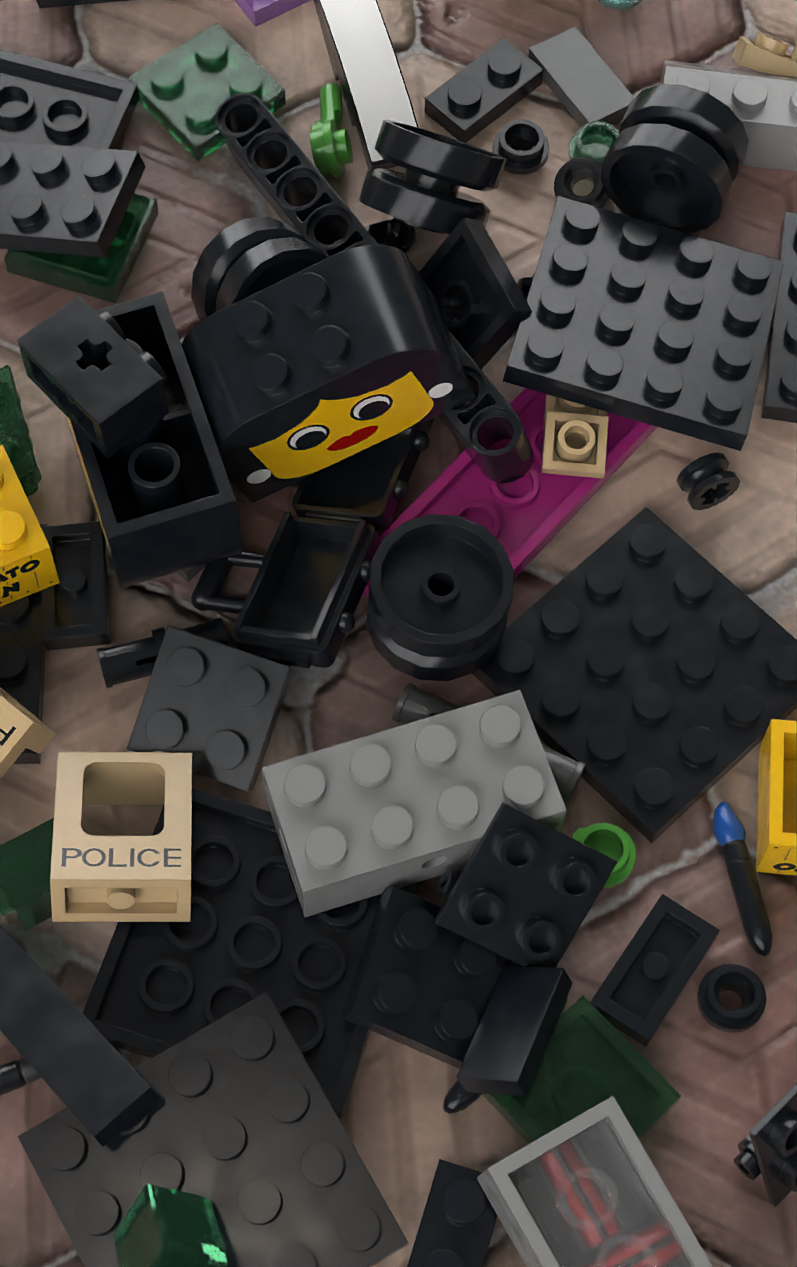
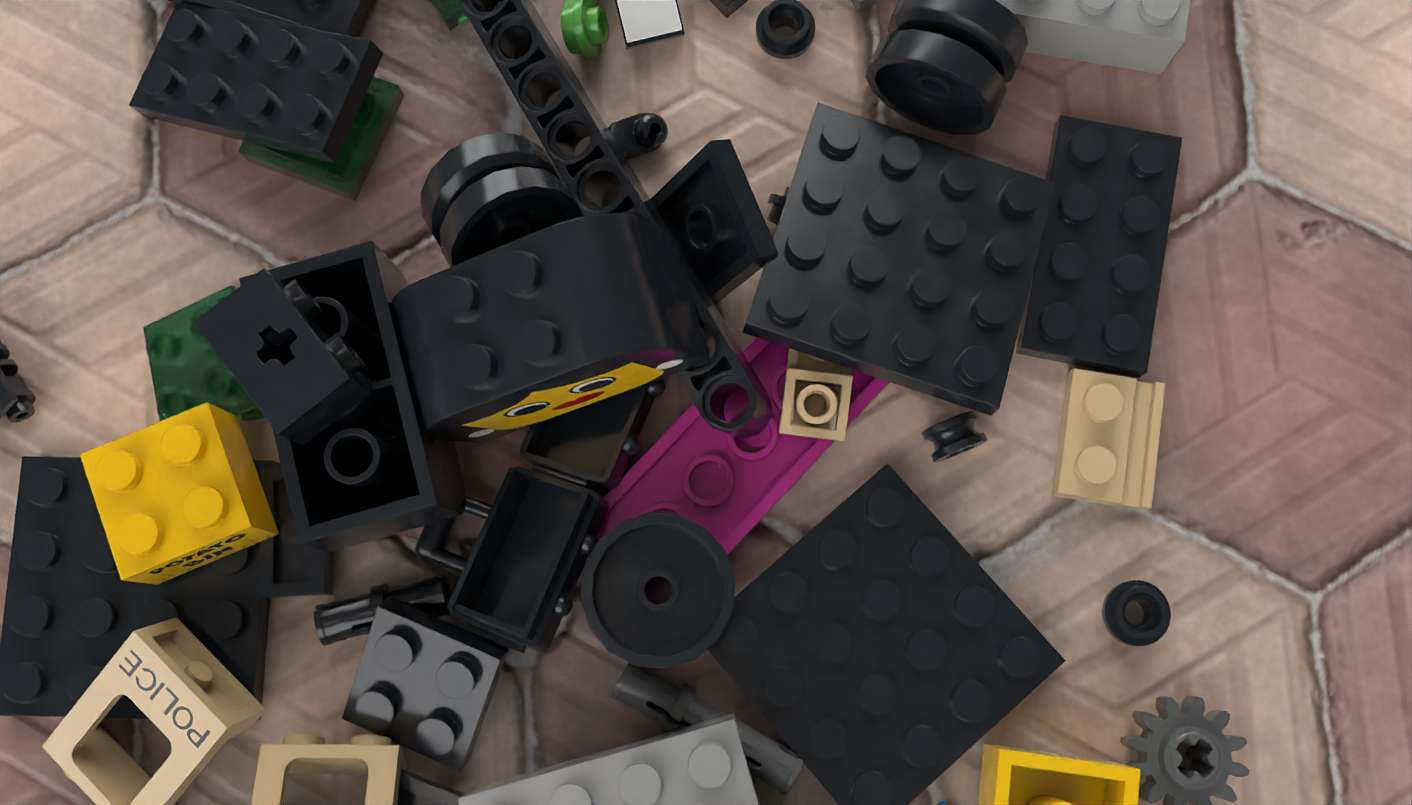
camera: 10 degrees right, 15 degrees up
black wheel [359,119,507,234] -> none
black plate [554,157,609,208] -> none
clear green plate [568,121,619,164] -> none

